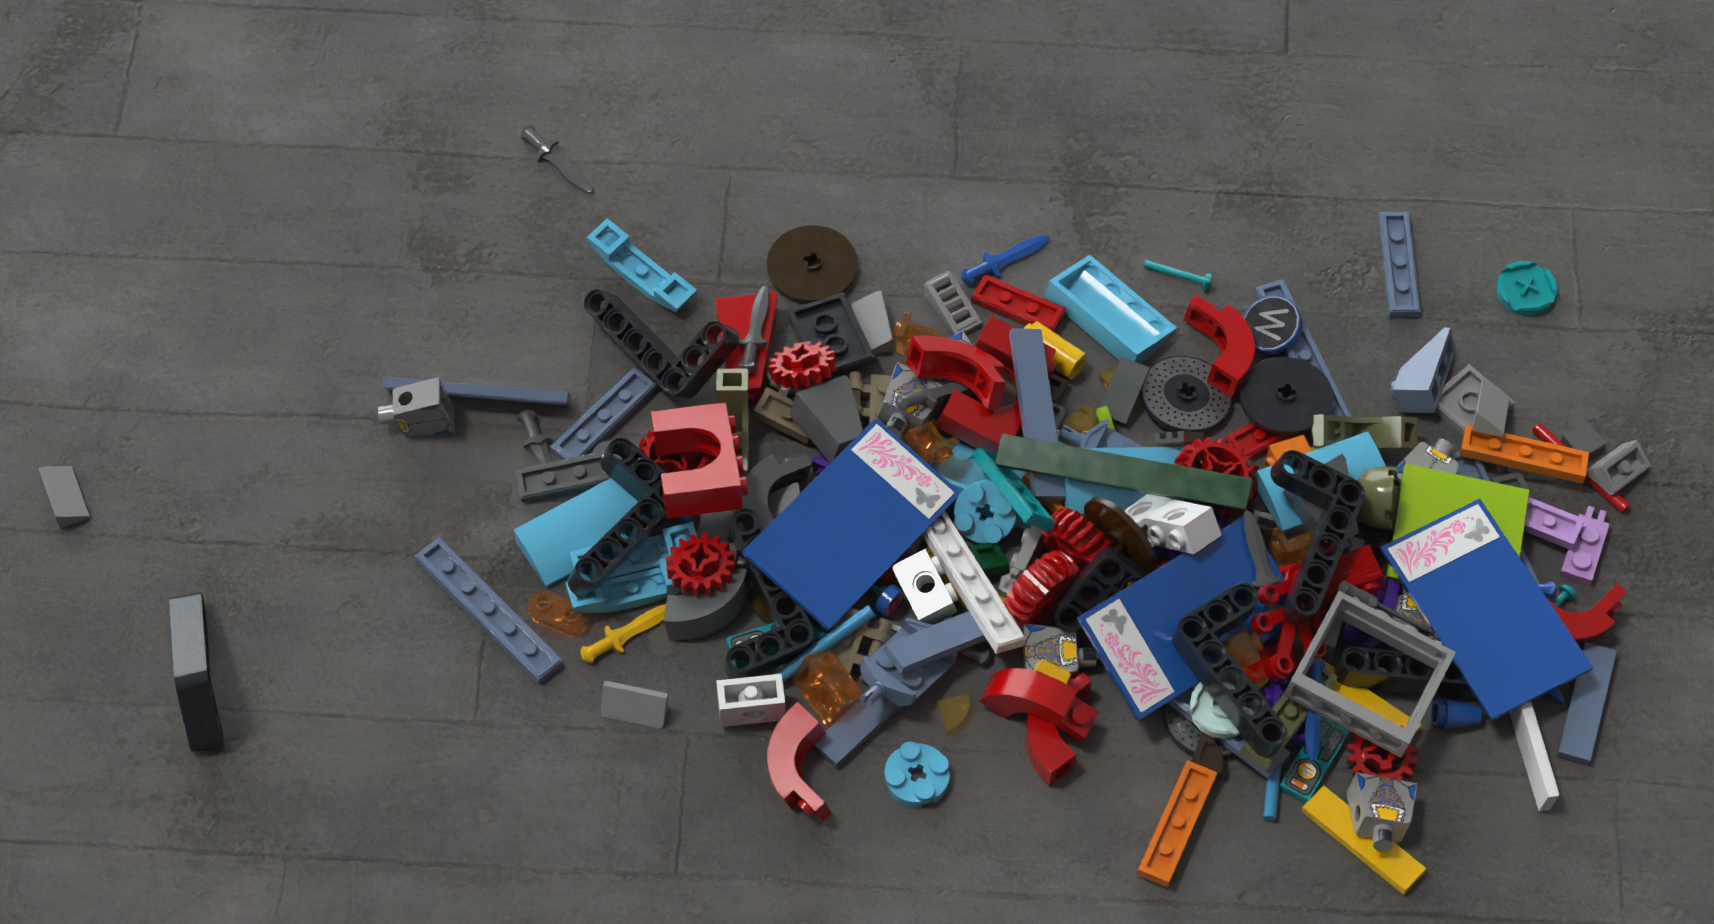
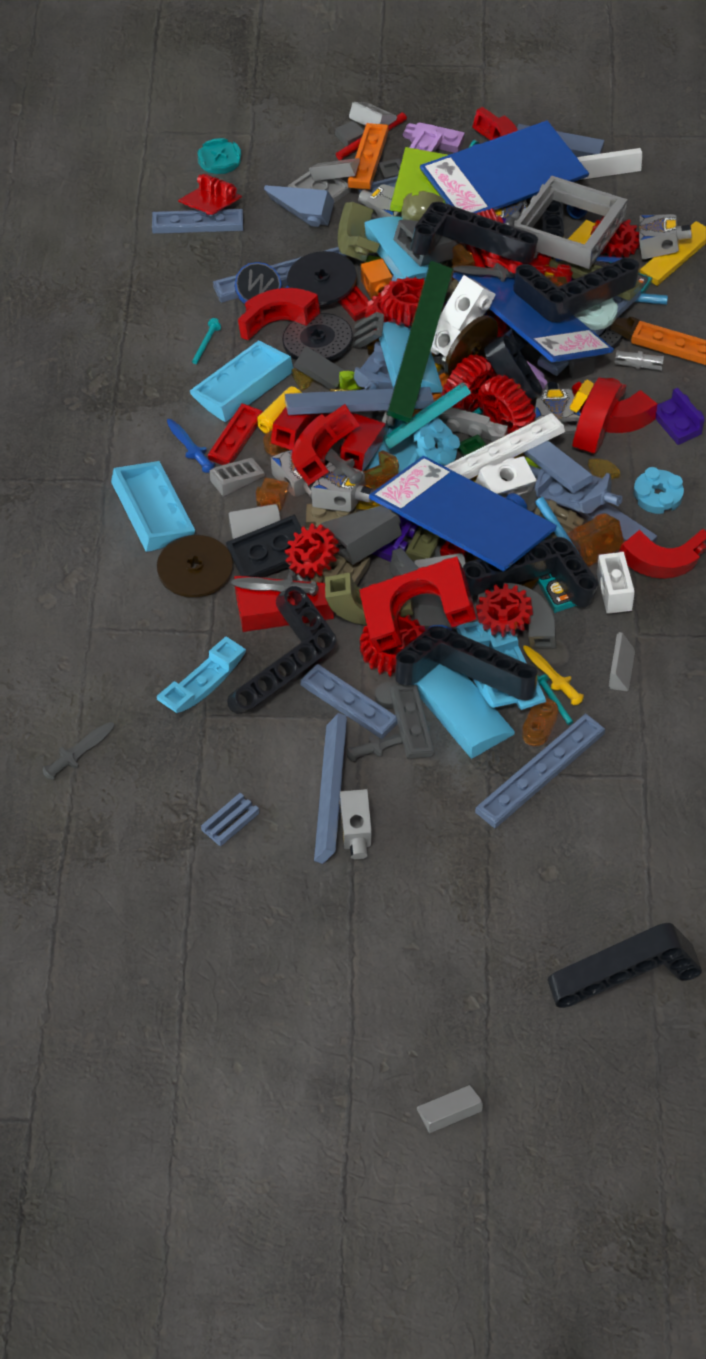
camera: 90 degrees left, 5 degrees down
none -> medium azure slope [111,461,195,552]
none -> red hinge [178,174,242,215]
none -> sand blue tile [201,793,259,847]
none -> teal piece [537,674,573,725]
none -> light grey pin [615,350,664,371]
none -> dark purple bracket [656,388,705,445]

